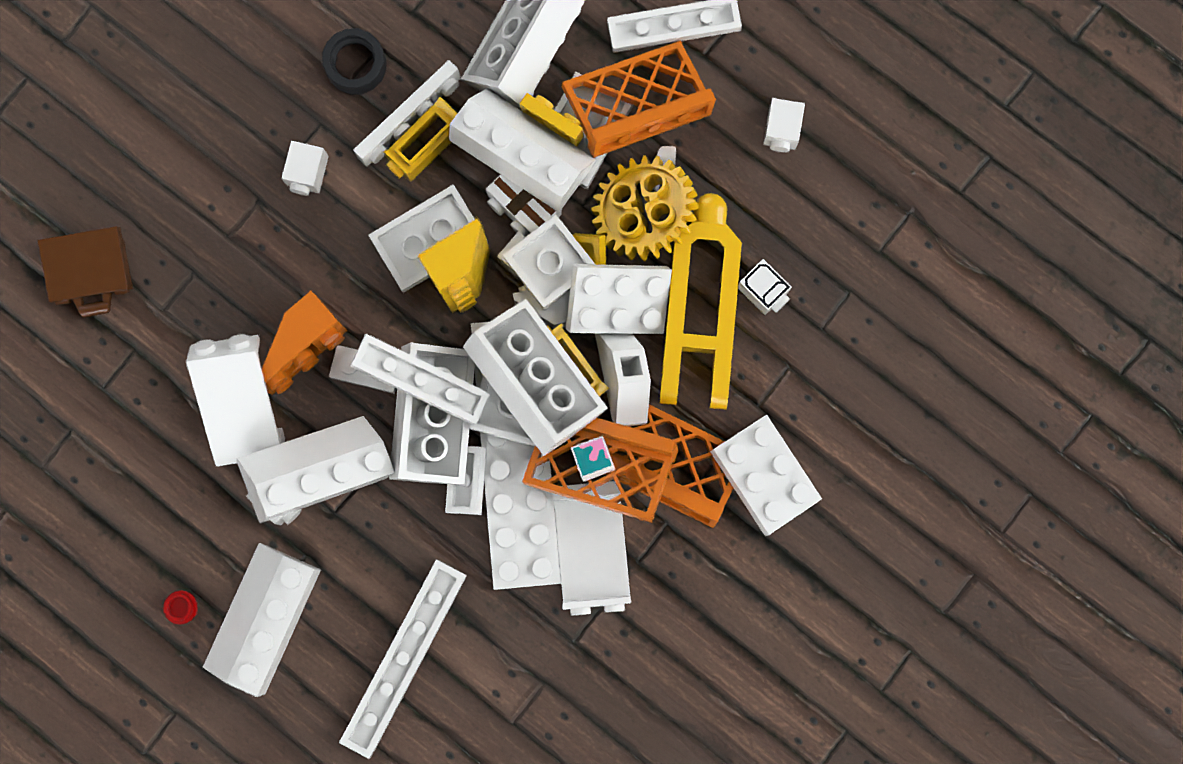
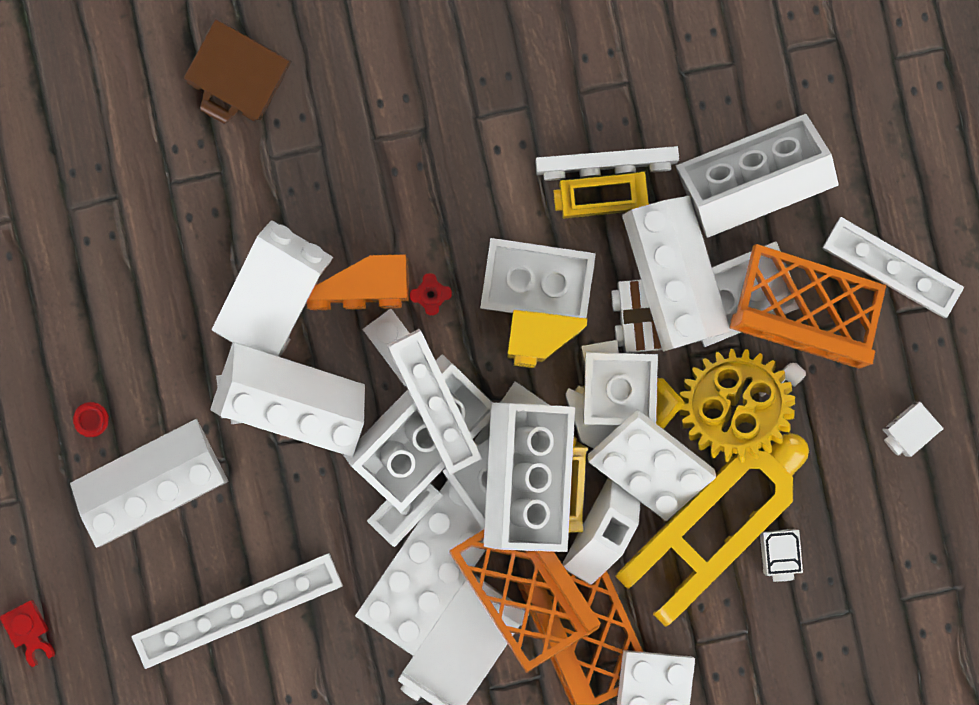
camera: 40 degrees right, 5 degrees up
white brick [281,141,329,195] -> none
black tyre [322,28,386,95] -> none
yellow plate [520,93,584,147] -> none
tile [571,436,615,482] -> none
none -> red plate [410,273,452,316]

